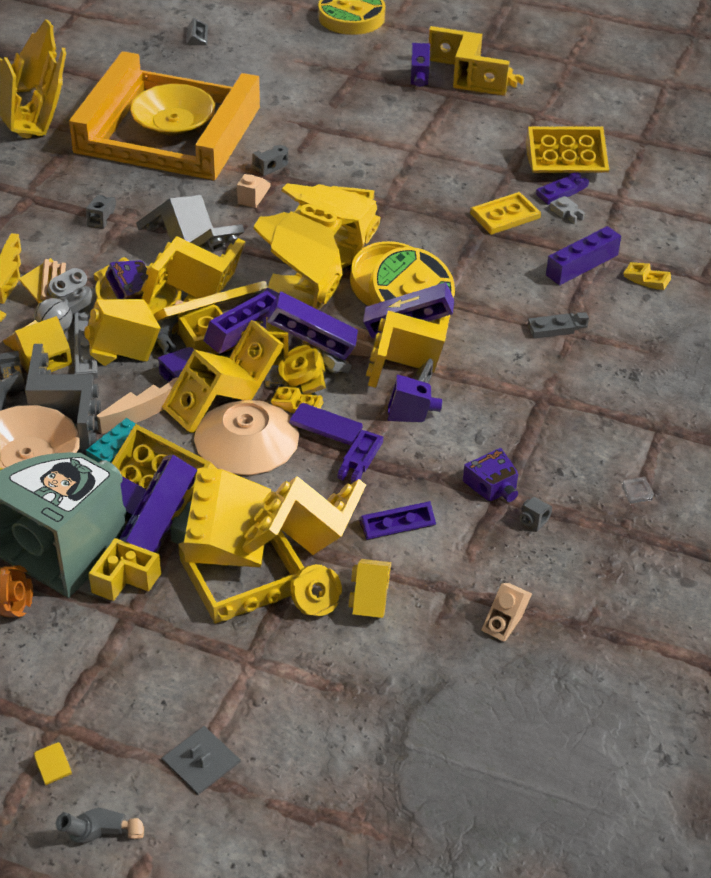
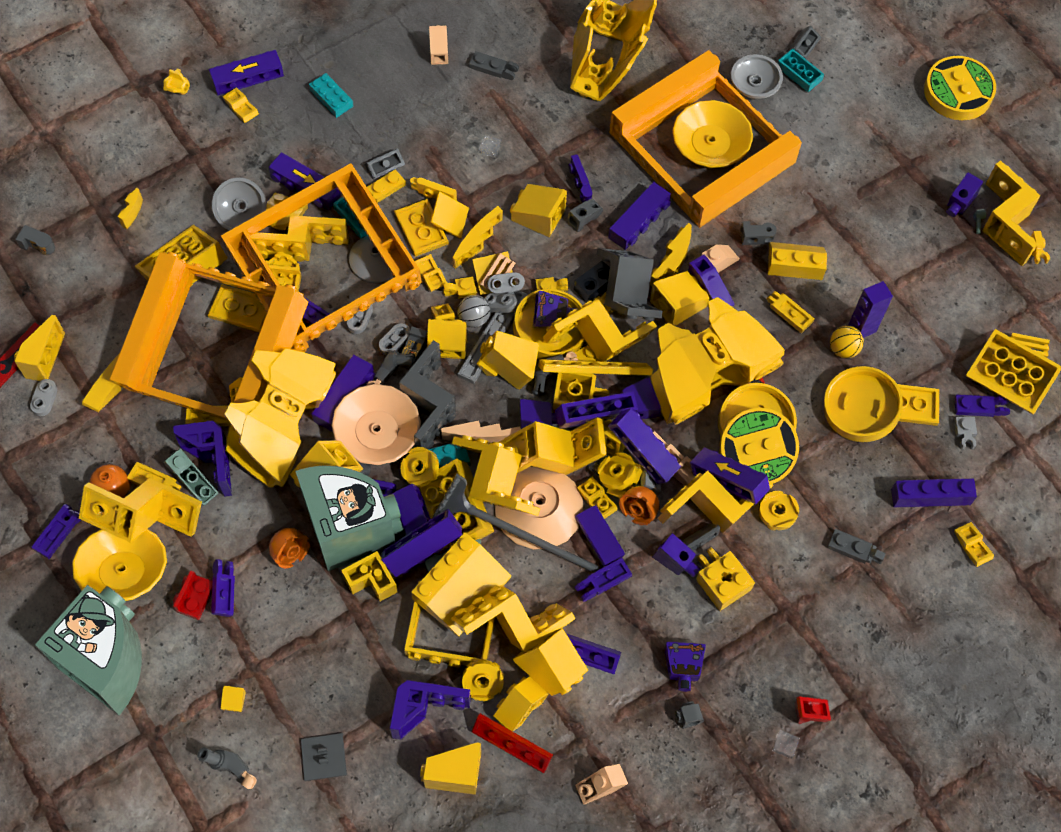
camera: 35 degrees right, 20 degrees up
none -> dark purple bracket [390,680,471,740]
none -> yellow plate [400,447,439,487]
none -> yellow slope [420,743,481,795]
none -> dark grey piece [433,474,600,573]
none -> yellow plate [443,276,477,299]
none -> yellow bracket [452,435,540,516]
none -> red tile [471,713,553,773]
none -> yellow slope [510,184,567,238]
none -> yellow slope [513,628,588,696]
none -> dark purple hinge [568,154,593,203]
none -> black brick [574,260,610,303]
none -> dark purple brick [608,182,671,250]
none -> orange cylinder [619,486,660,525]
none -> yellow slope [650,223,692,287]
none -> yellow slope [650,271,709,326]
none -> dark purple slope [688,254,735,307]
none -> yellow hinge [696,547,755,611]
none -> light grey dish [731,54,783,99]
none -> yellow plate [759,491,799,530]
none -> yellow slope [768,242,827,280]
none -> teal piece [777,49,824,92]
none -> red slope [795,696,831,724]
none -> yellow piece [824,366,903,442]
none -> yellow piece [830,326,864,358]
none -> dark purple brick [848,281,893,338]
none -> sand green hand [973,209,986,234]

